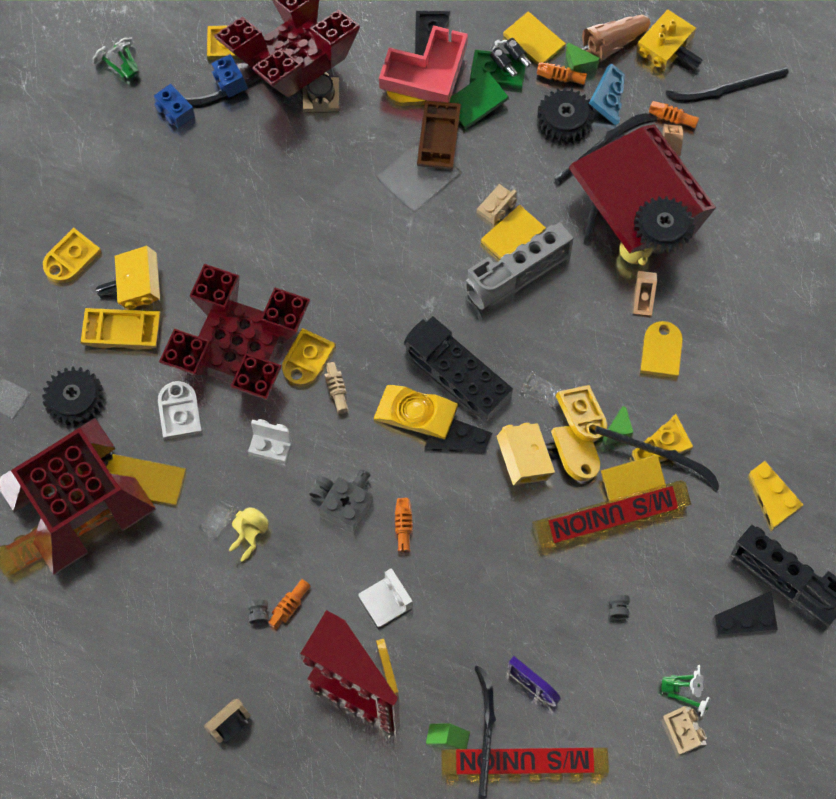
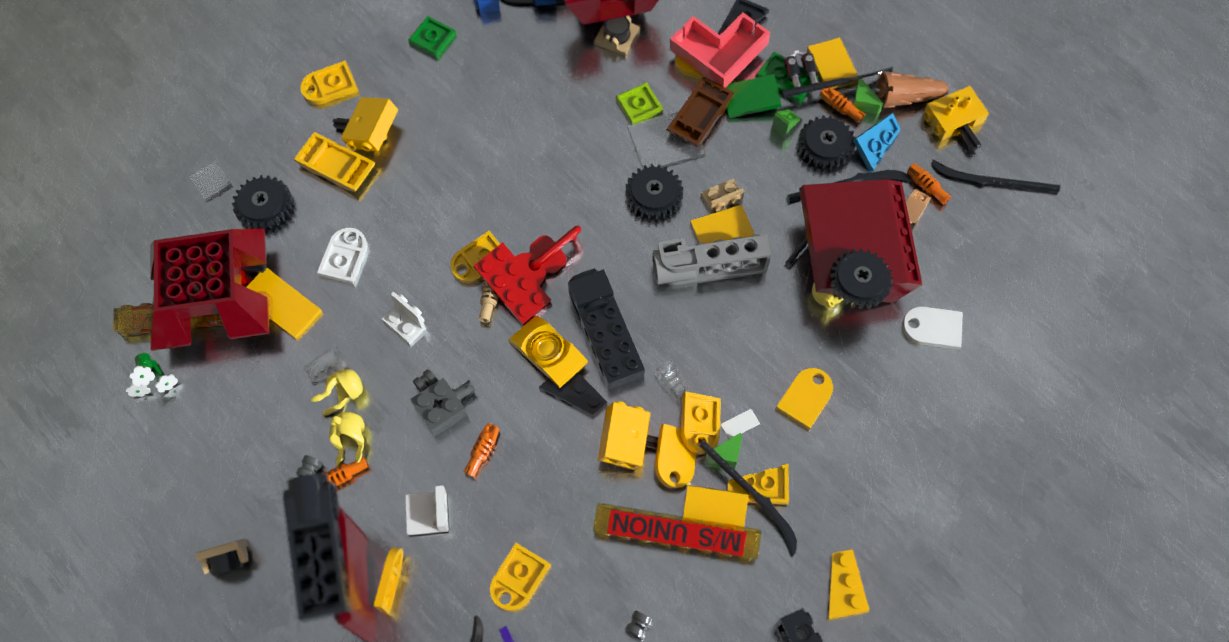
camera: 25 degrees right, 0 degrees up
dark red slope [159,264,310,400] -> none
light nougat slope [633,271,657,316] -> none
none -> white plant [126,353,178,397]
none -> black brick [283,473,352,622]
none -> light yellow hair [329,412,365,466]
none -> green tile [408,16,456,58]
none -> red plate [473,225,581,325]
none -> yellow tile [490,543,551,611]
none -> lime tile [616,82,663,126]
none -> black gear [625,164,683,219]
none -> white sticker [721,409,760,439]
none -> bright green slope [771,110,803,138]
none -> black piece [781,67,894,98]
none -> white tile [903,307,963,350]

